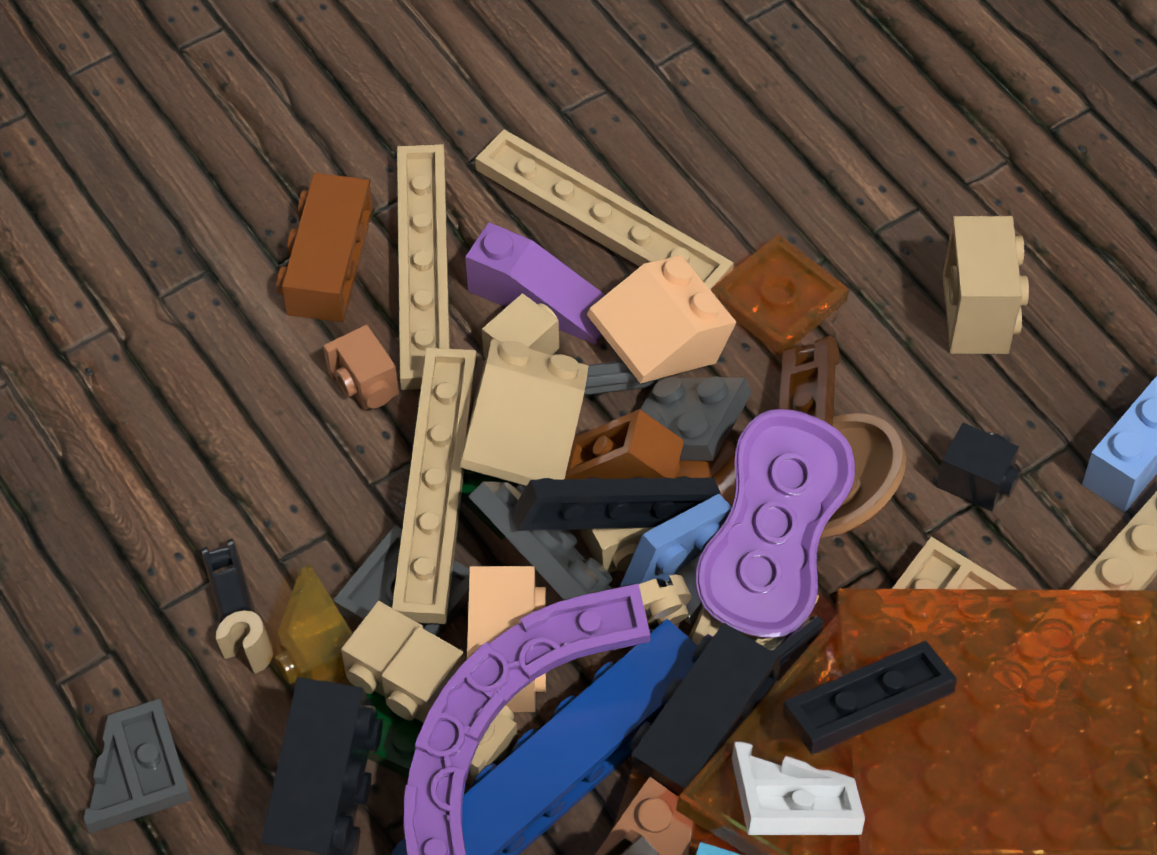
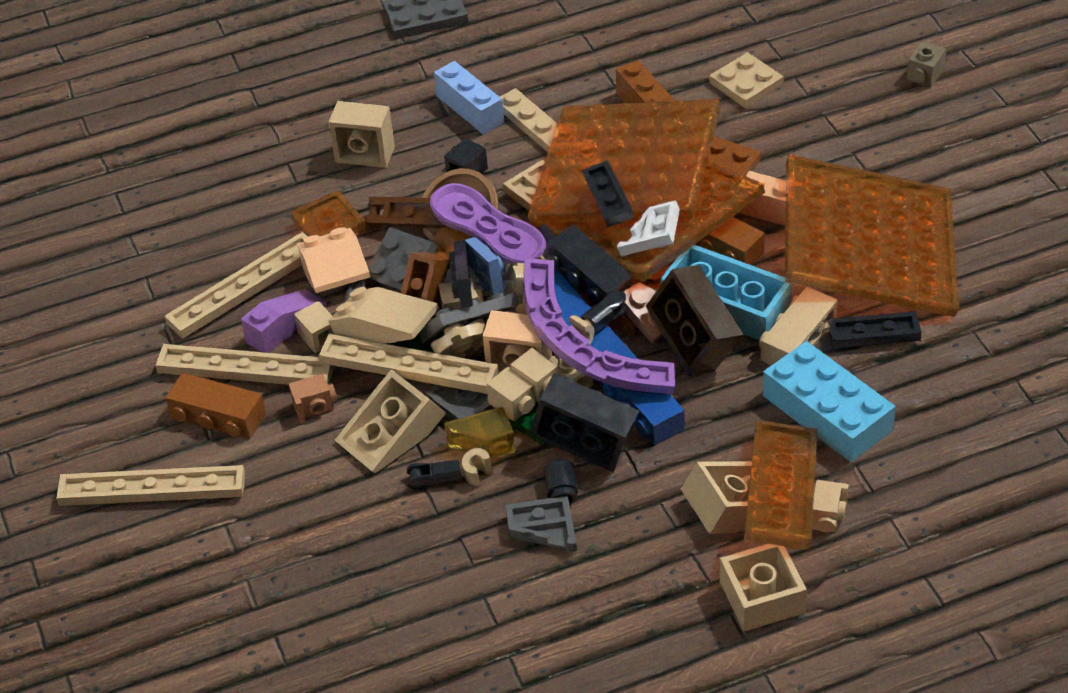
camera: 75 degrees left, 10 degrees down
none -> tan plate [56,465,245,506]
none -> tan slope [335,369,446,473]
none -> tan plate [430,319,486,358]
none -> black brick [543,459,578,506]
none -> black piece [569,291,626,345]

